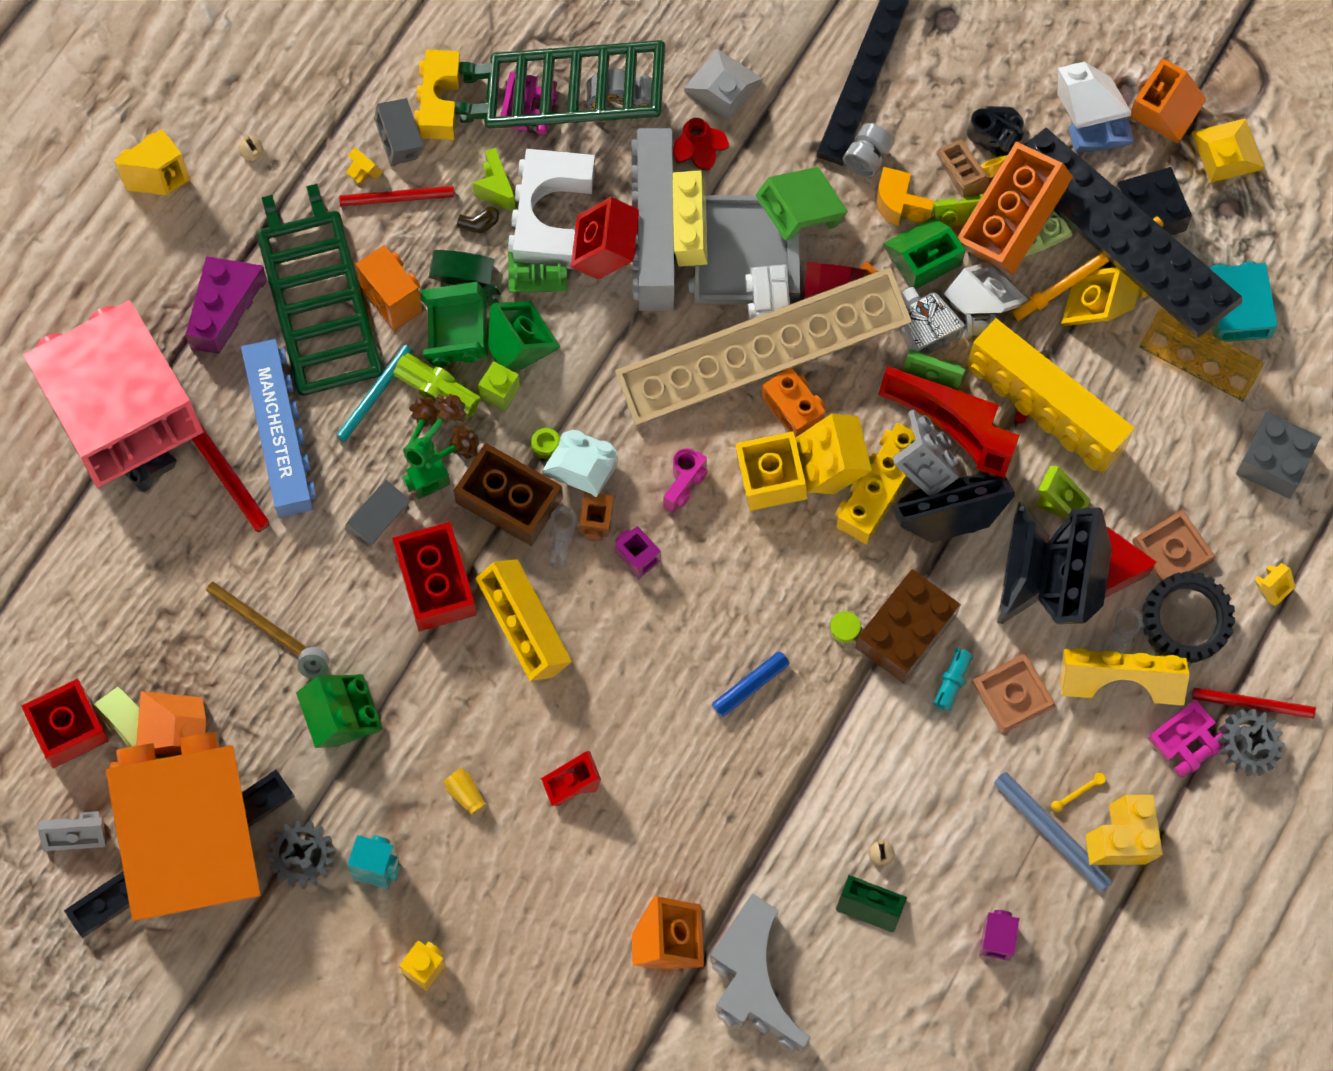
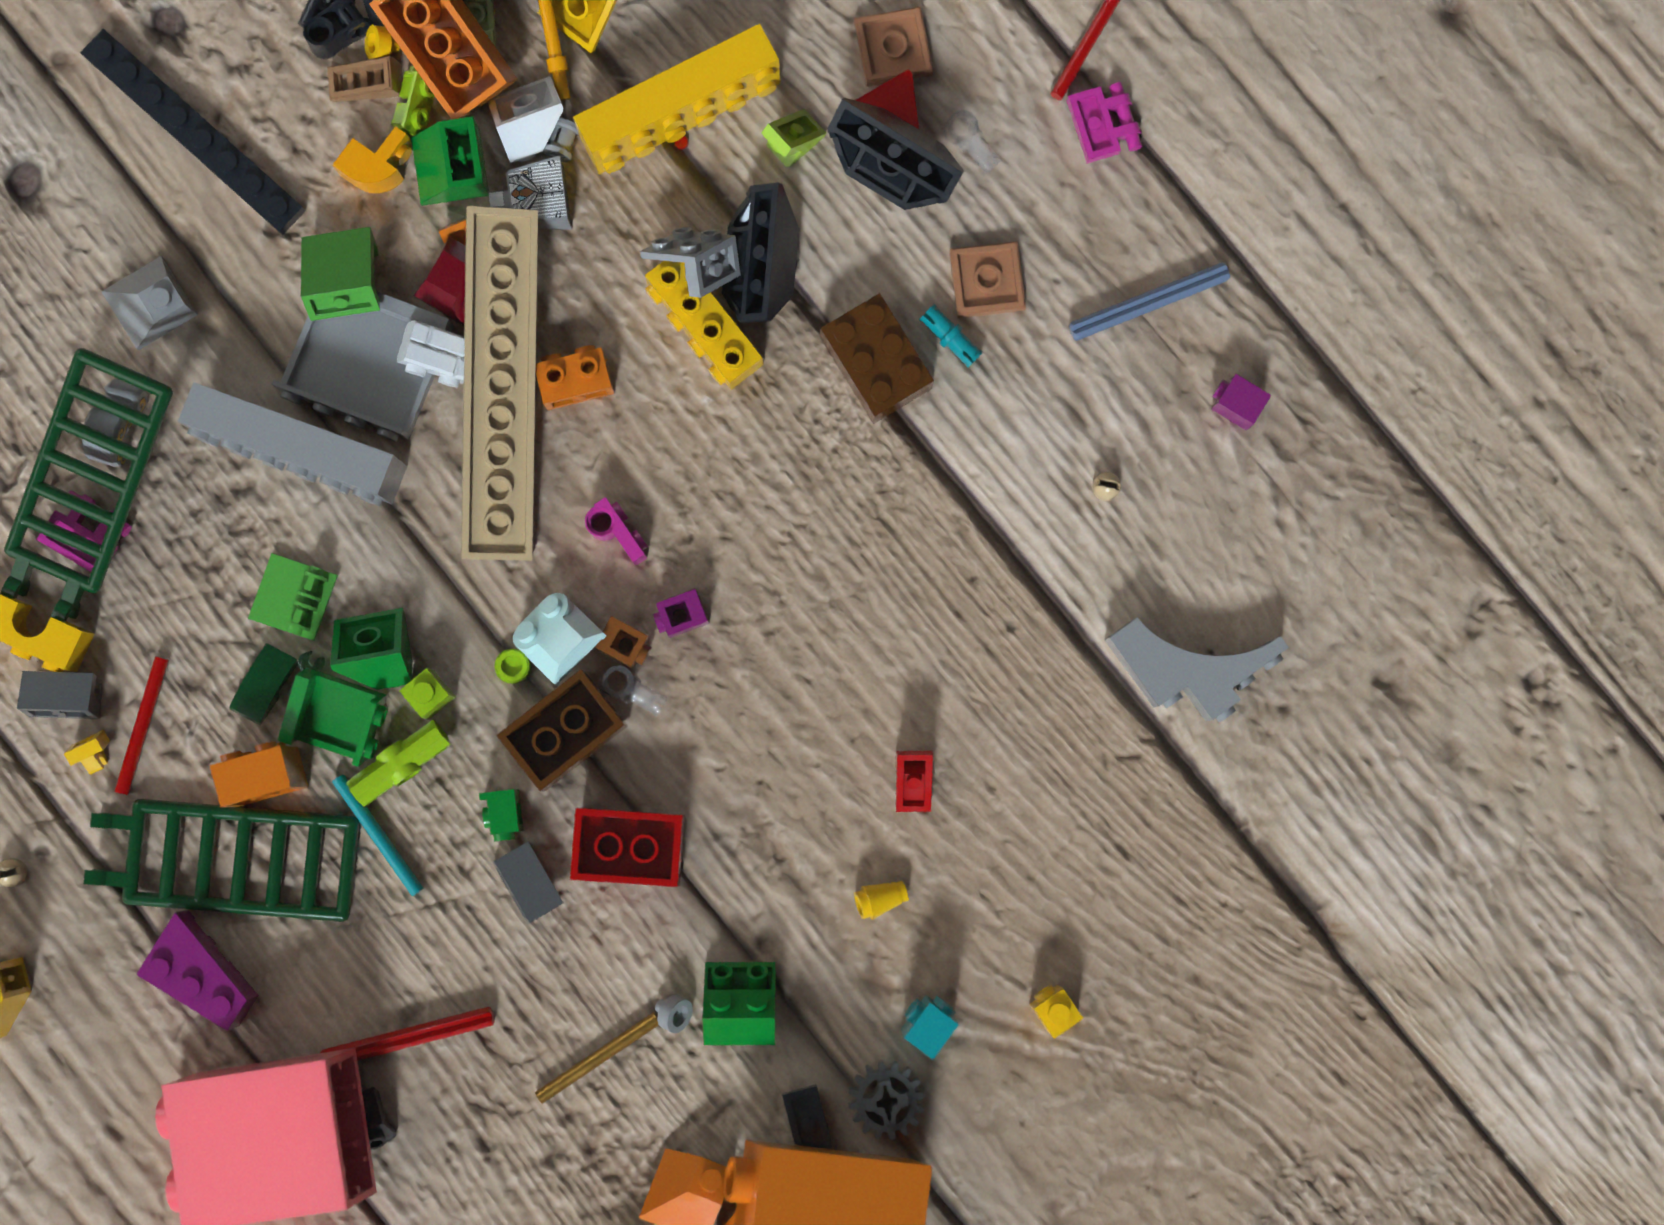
camera: 75 degrees left, 15 degrees up
medium blue brick [241,339,317,518] -> none
reddish brown plant [403,394,479,468] -> none
dark brown arm [457,206,499,234] -> none
lime slope [472,148,515,211] -> none
yellow brick [475,559,572,681] -> none
white arch [508,149,595,269] -> none
red brick [570,197,639,280] -> none
orange slope [632,896,704,969] -> none
red plate [673,118,729,171] -> none
light yellow brick [673,170,708,267] -> none
blue axle [712,651,790,717] -> none
yellow brick [735,431,807,511] -> none
yellow brick [795,414,872,495] -> none
lime tile [830,611,861,643] -> none
dark green slope [836,875,907,932] -> none
light grey wheel [843,123,894,178] -> none
red arch [878,366,1020,478] -> none
bright green hinge [903,349,965,390] -> none
black wedge [997,502,1050,624] -> none
yellow hinge [1051,773,1106,812] -> none
yellow arch [1059,648,1190,705] -> none
yellow brick [1085,795,1163,865] -> none
black tyre [1141,571,1236,663] -> none
dark grey gear [1217,709,1285,777] -> none

